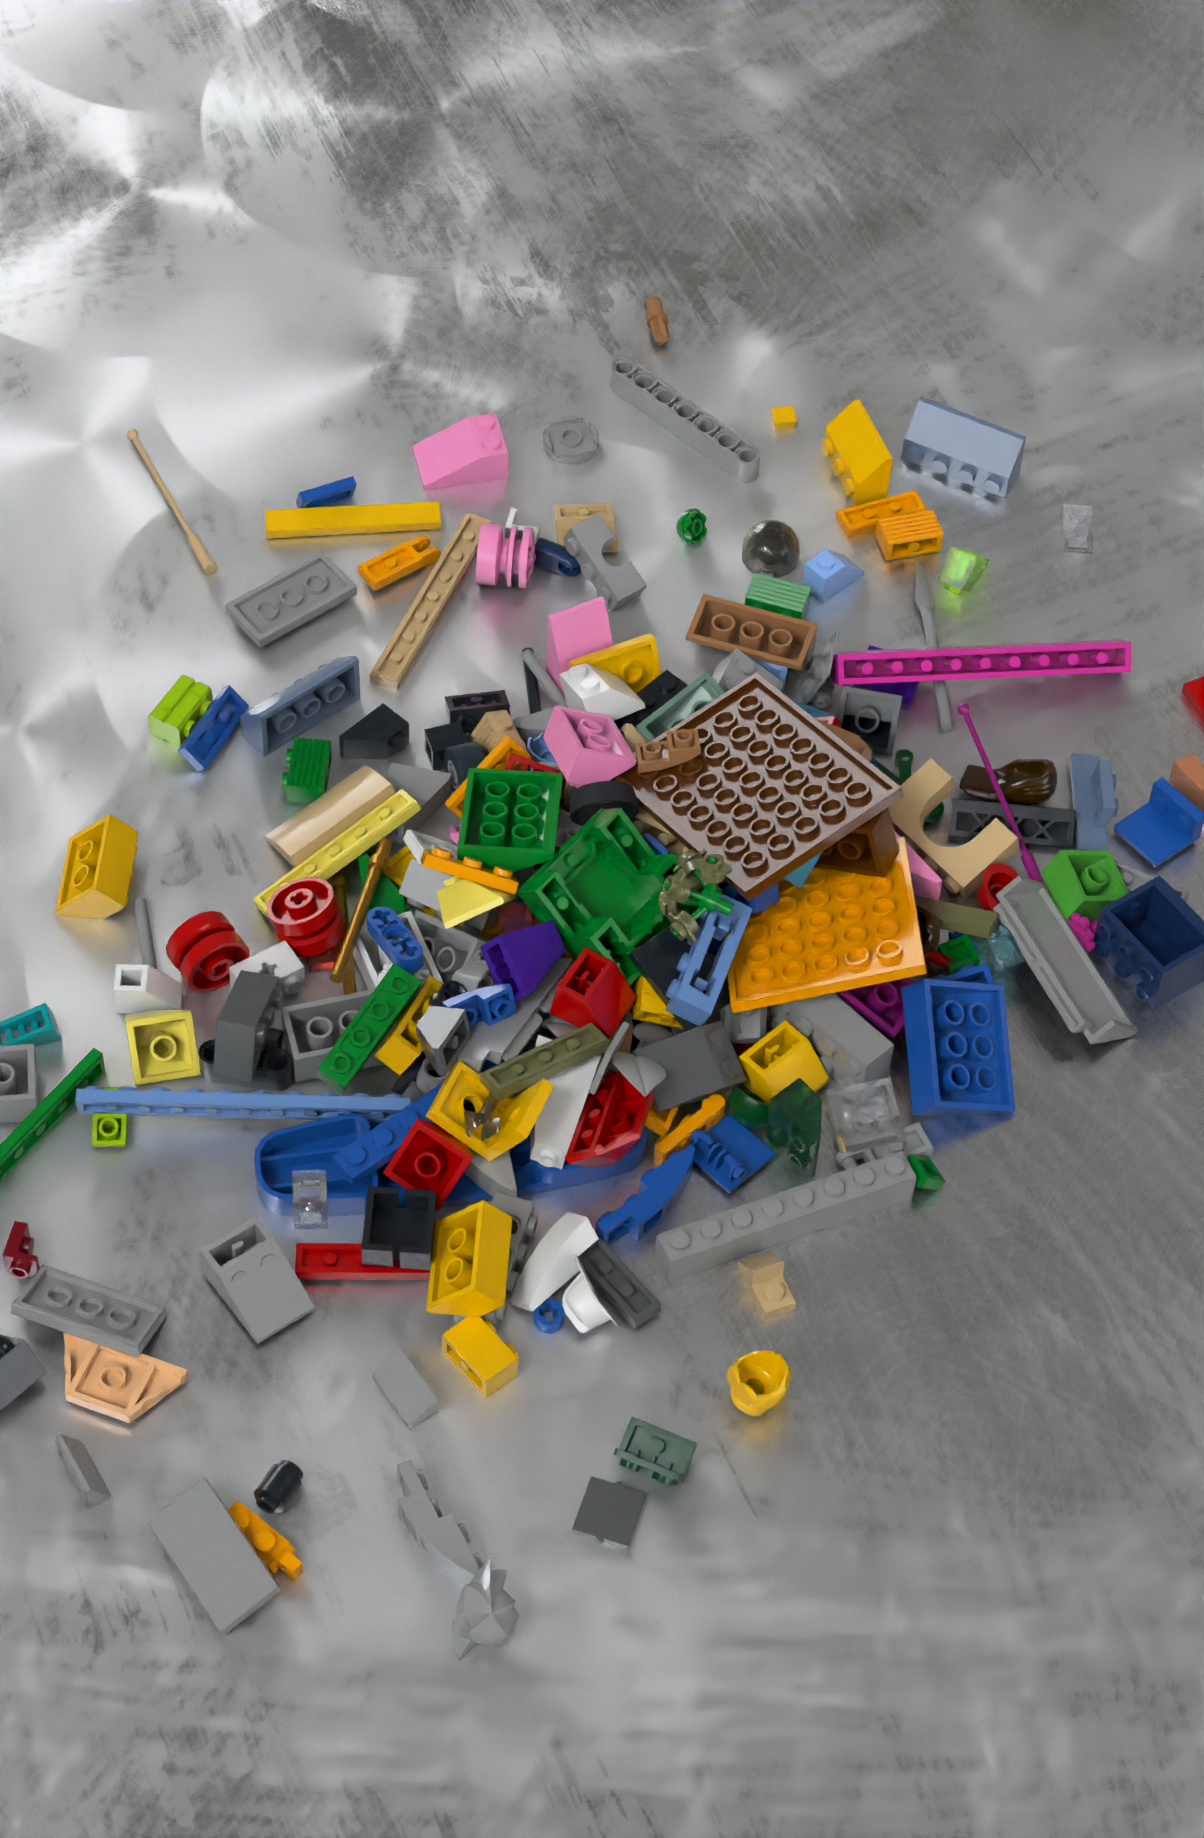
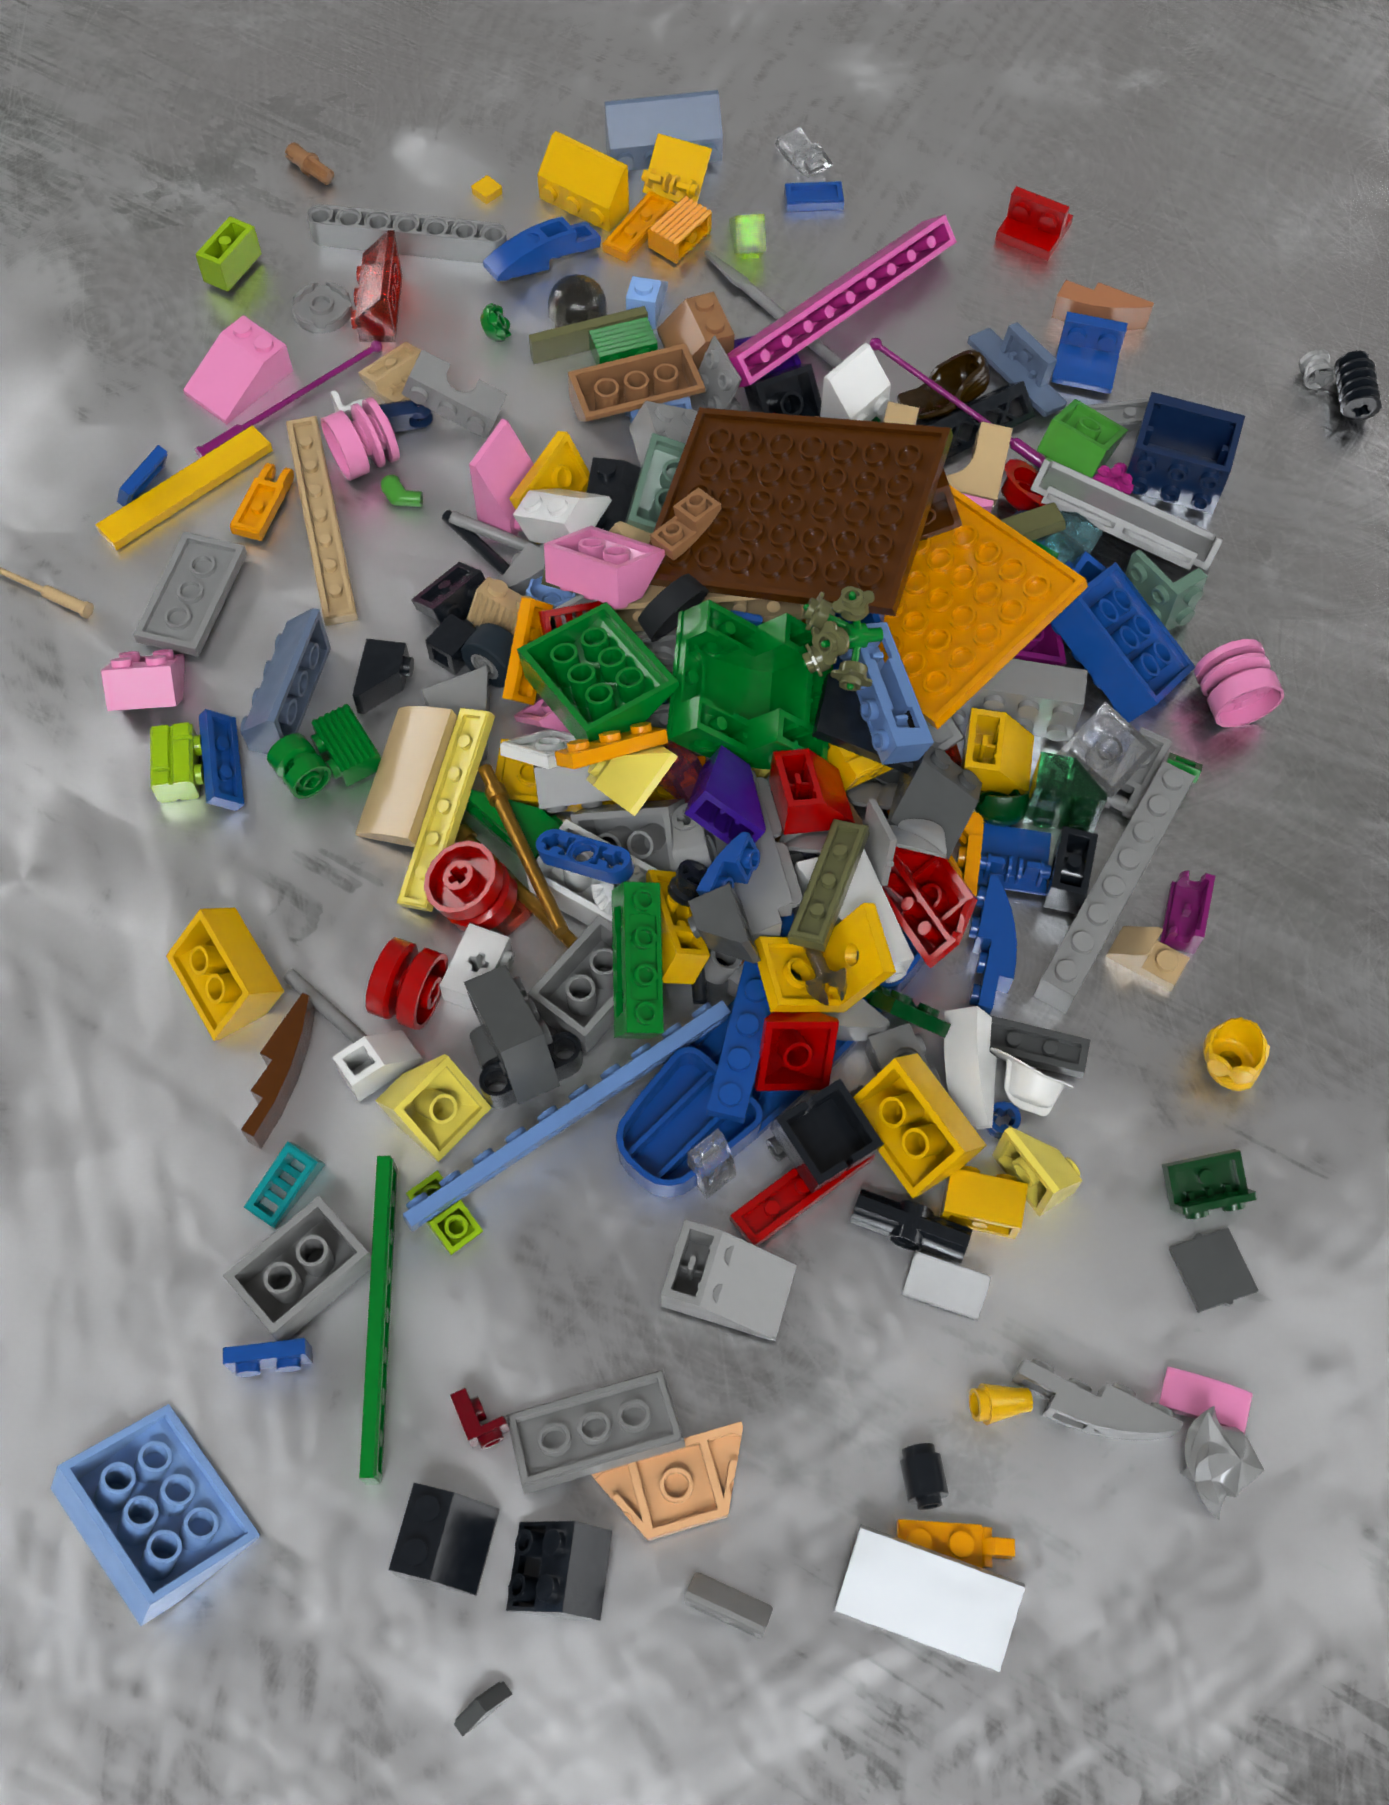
camera: 35 degrees left, 10 degrees up
none -> bright pink slope [101,649,185,711]
none -> lime brick [195,216,262,292]
none -> magenta piece [195,340,382,458]
none -> reddish brown slope [241,993,316,1149]
none -> green wheel [267,733,332,799]
none -> clear red slope [351,230,403,342]
none -> bright green arm [381,474,423,507]
none -> blue slope [483,216,601,282]
none -> olive tile [529,306,648,364]
none -> yellow hinge [641,133,712,203]
none -> medium nougat slope [657,292,735,370]
none -> blue tile [784,181,844,212]
none -> white slope [820,342,891,421]
none -> black piece [850,1189,973,1263]
none -> dark green plate [863,985,951,1038]
none -> yellow cone [969,1383,1033,1425]
none -> light yellow slope [992,1126,1083,1217]
none -> black brick [1043,826,1098,915]
none -> sand green bracket [1125,550,1208,631]
none -> magenta hinge [1159,870,1216,955]
none -> bright pink slope [1159,1367,1253,1435]
none -> bright pink wheel [1194,639,1284,727]

